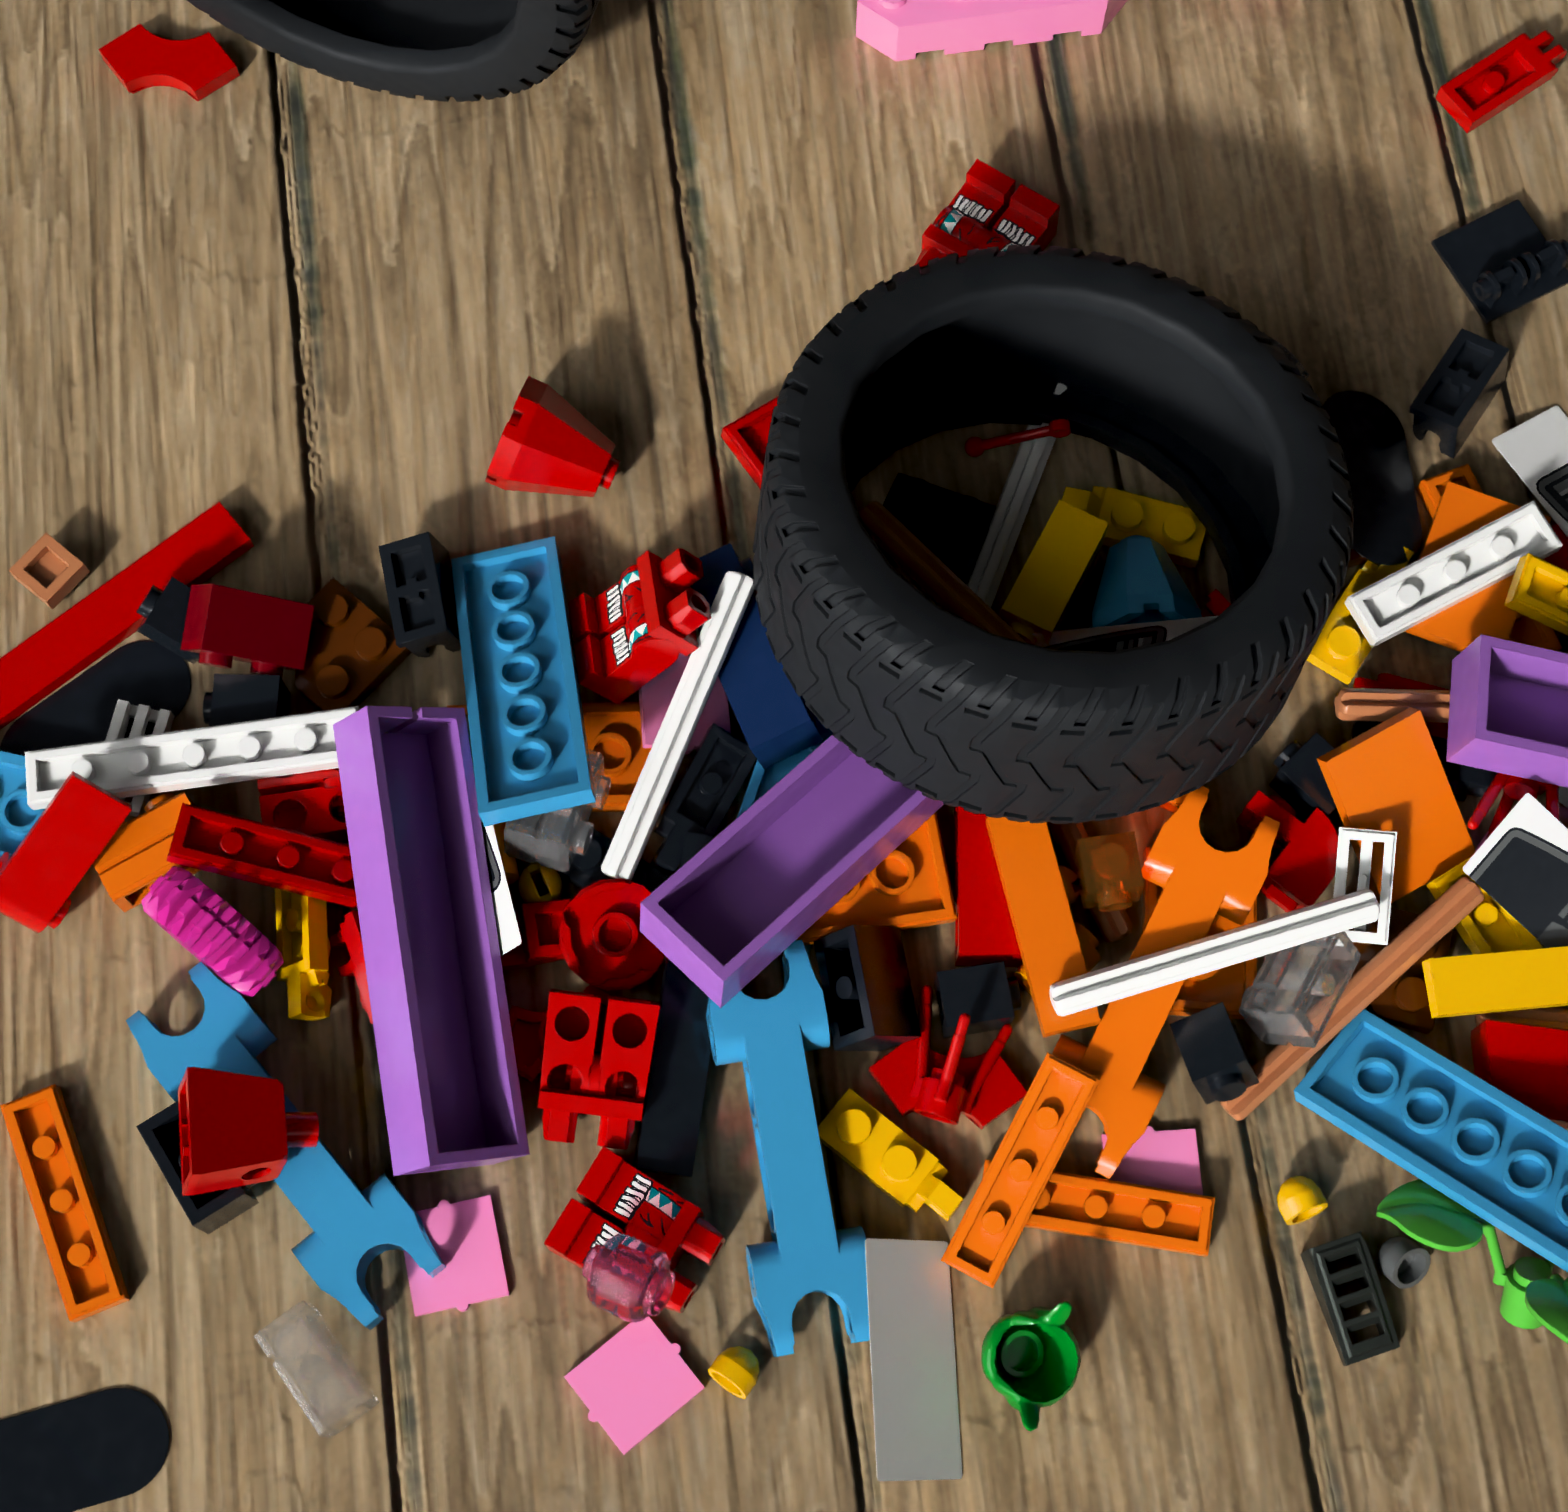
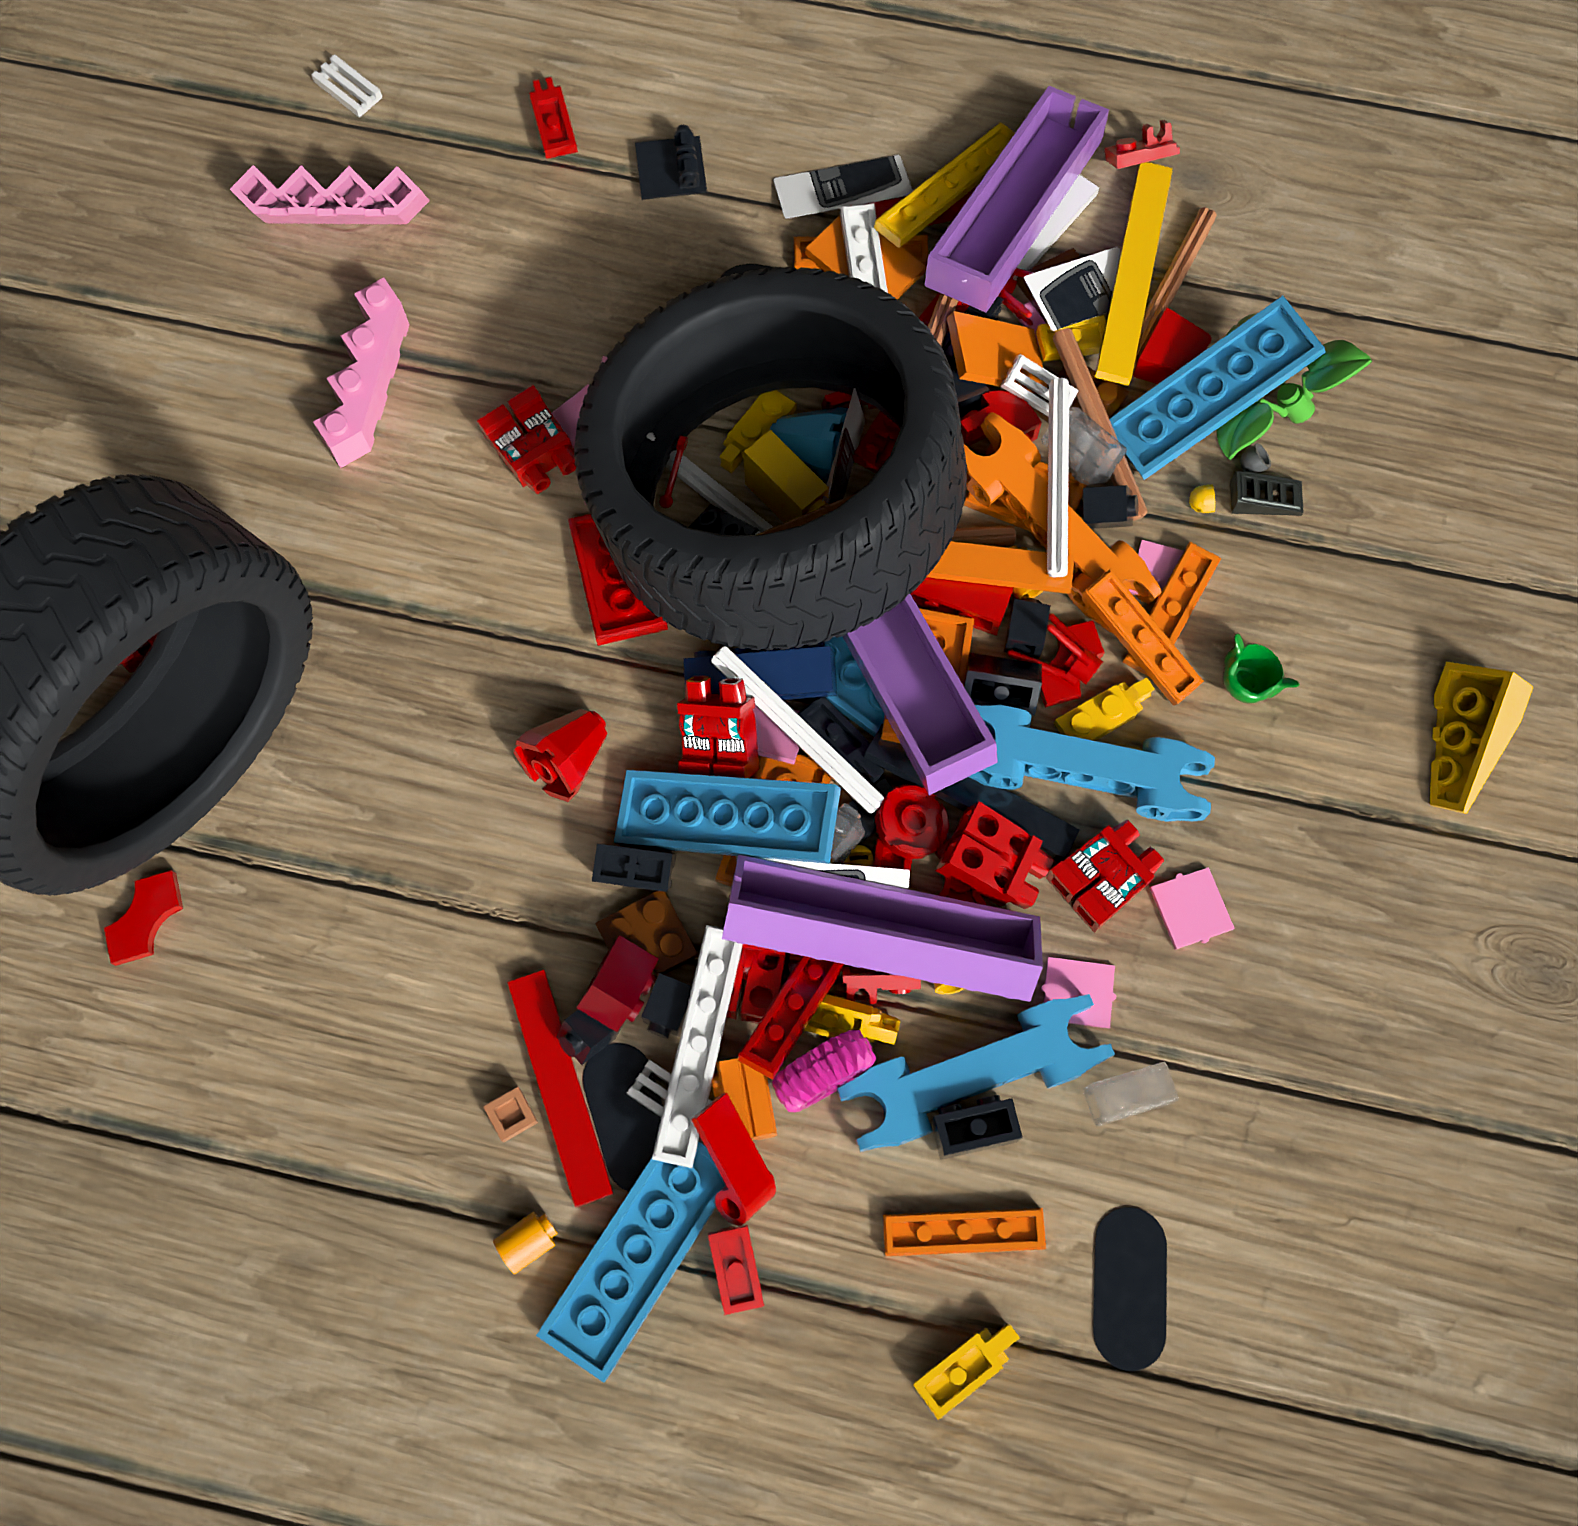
camera: 70 degrees left, 0 degrees up
red torso [178,1067,319,1196] -> none
clear pink head [582,1234,675,1323] -> none
yellow hinge [708,1346,759,1399] -> none
white sticker [865,1238,963,1481] -> none
clear orange brick [1074,831,1144,912] -> none
black hinge [1409,328,1510,459] -> none

